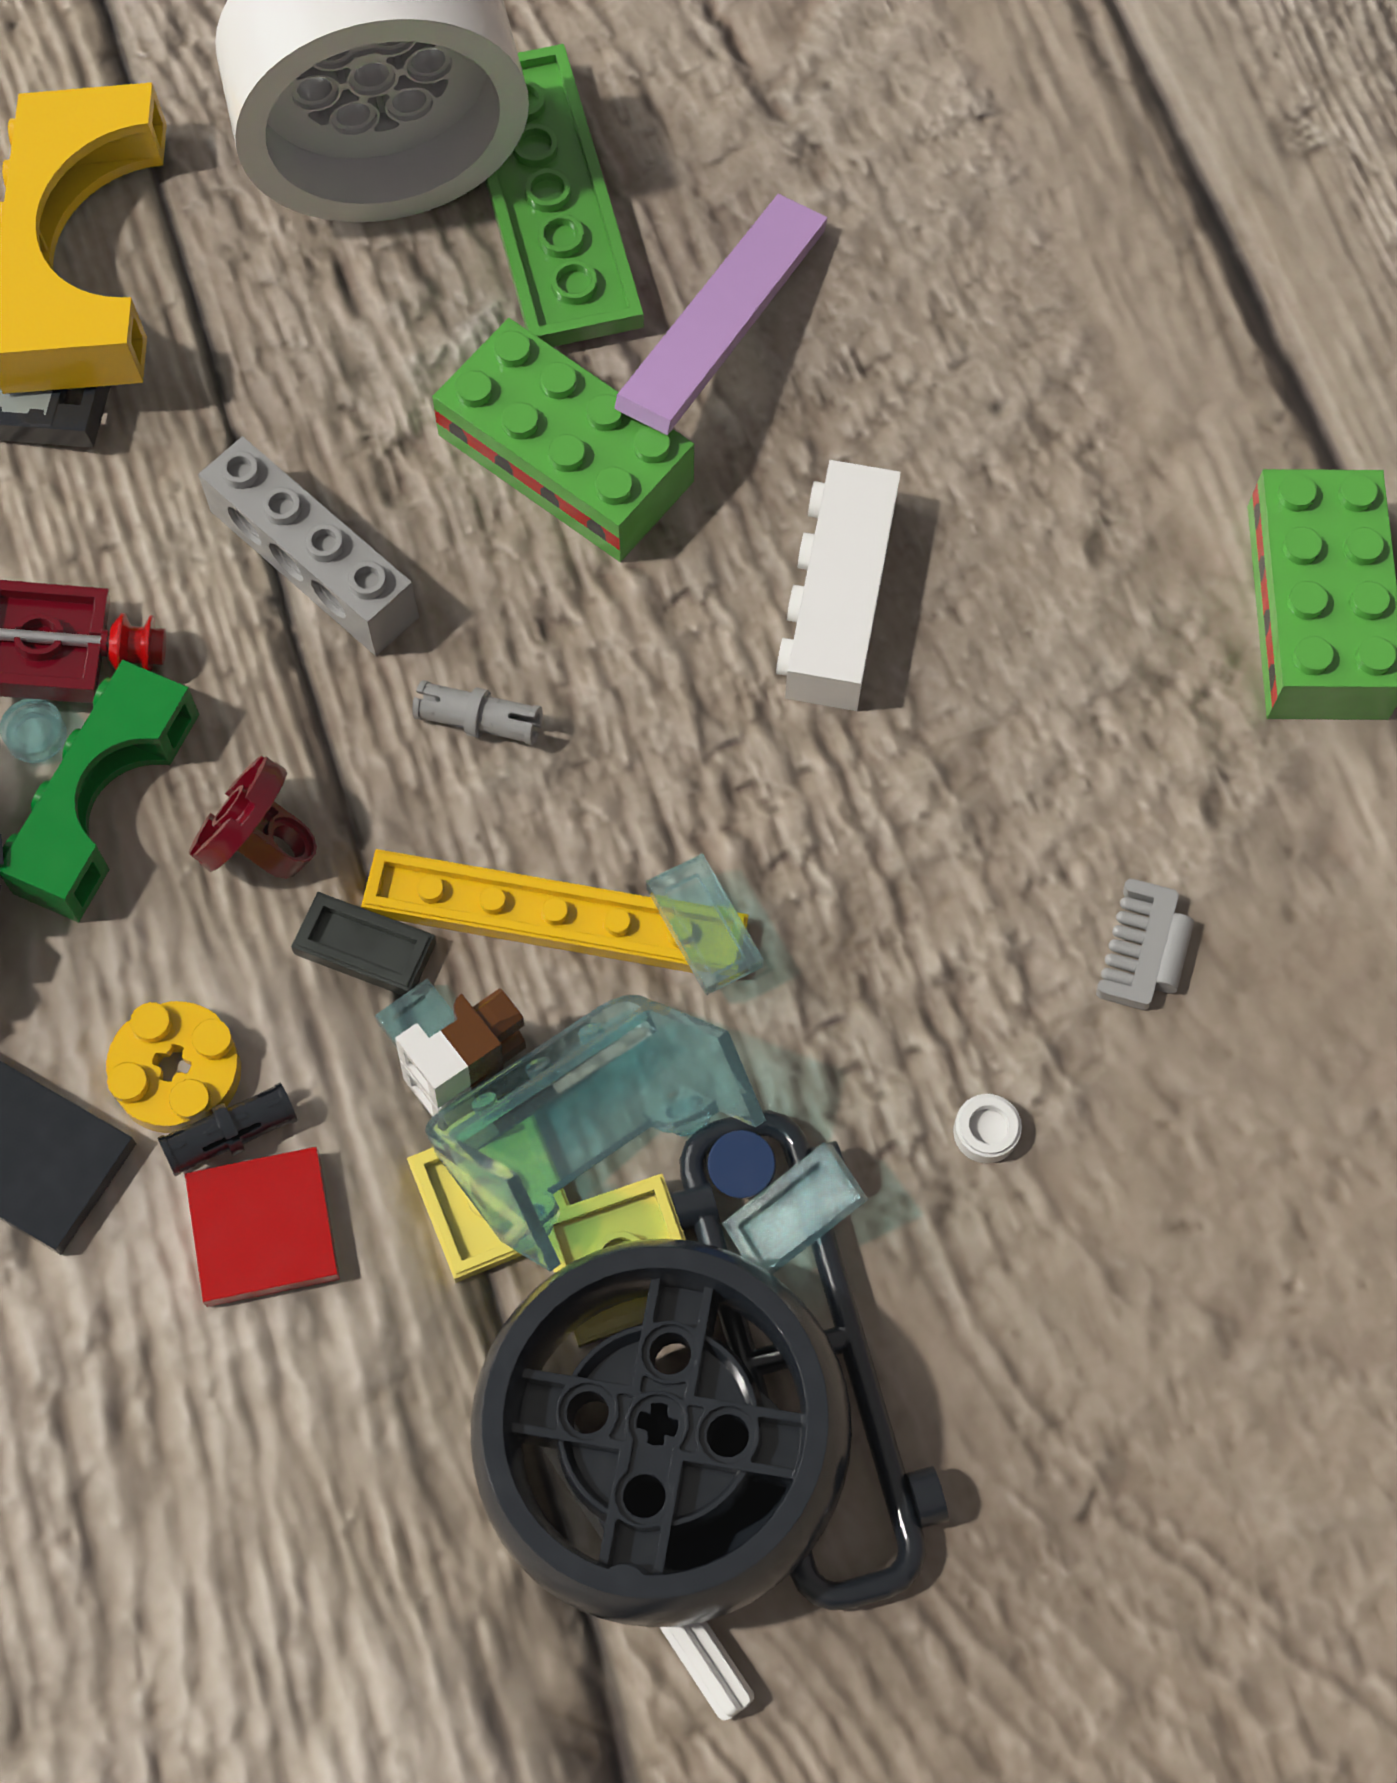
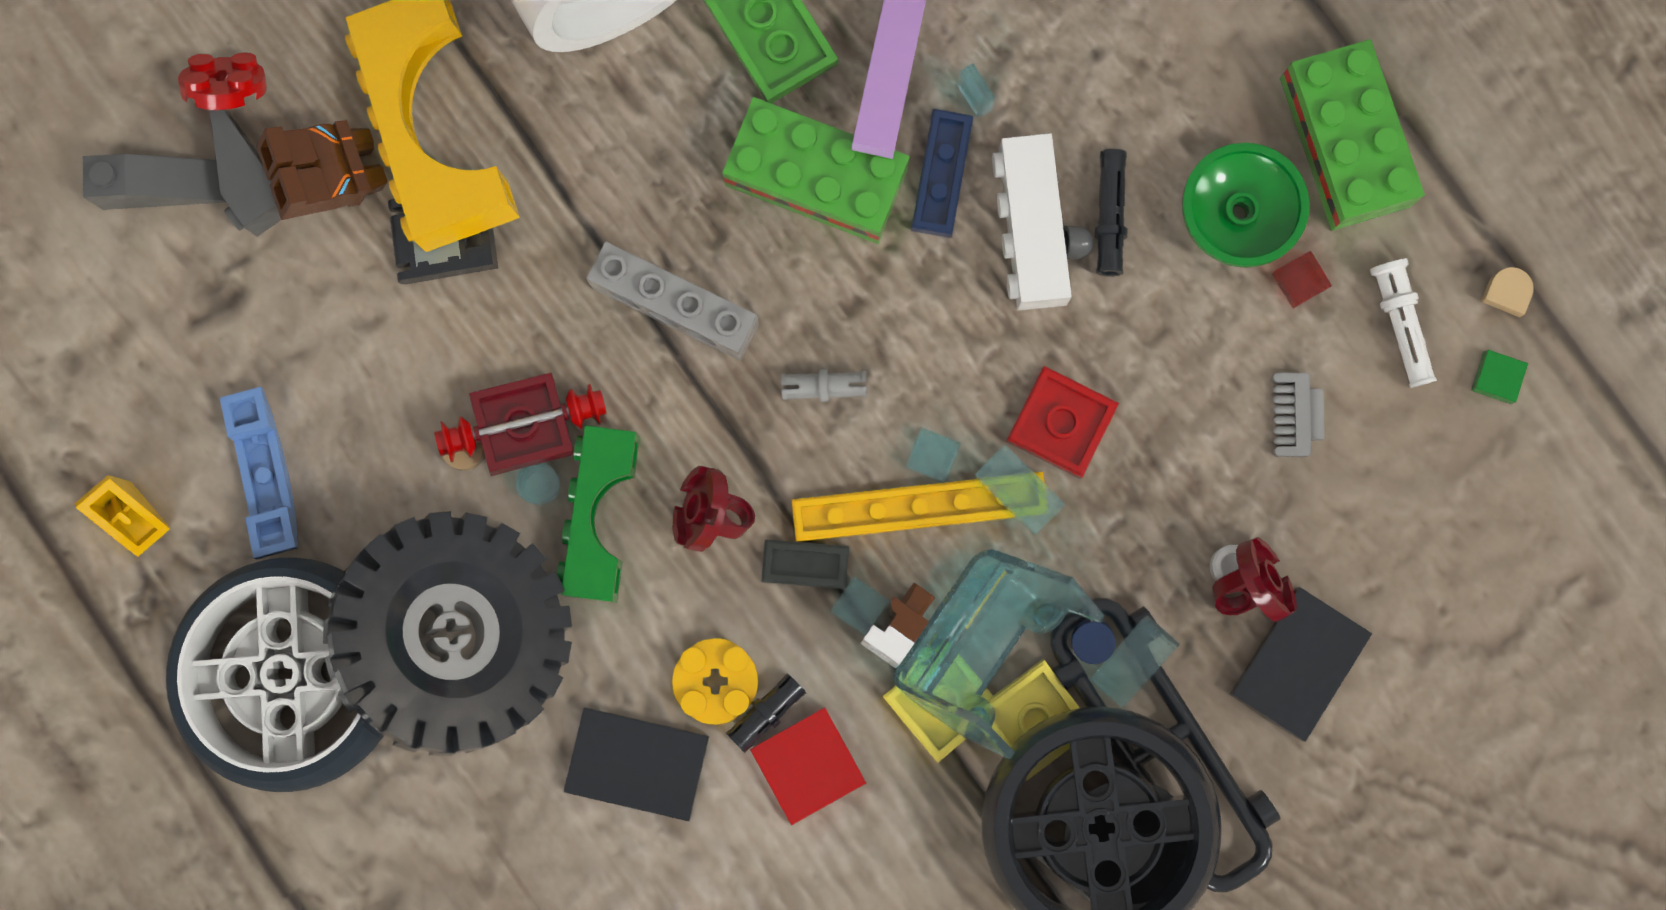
camera: 15 degrees left, 15 degrees up
none -> clear light blue tile [906,427,961,483]
none -> dark blue tile [911,109,973,238]
none -> clear light blue tile [958,63,995,117]
none -> red tile [1006,366,1119,479]
none -> dark grey hinge [1063,226,1094,260]
none -> black pin [1094,149,1128,277]
none -> green dish [1182,143,1310,268]
none -> dark red tile [1212,537,1297,621]
none -> black tile [1230,587,1372,742]
none -> clear red tile [1272,251,1332,309]
none -> white pin [1370,258,1437,388]

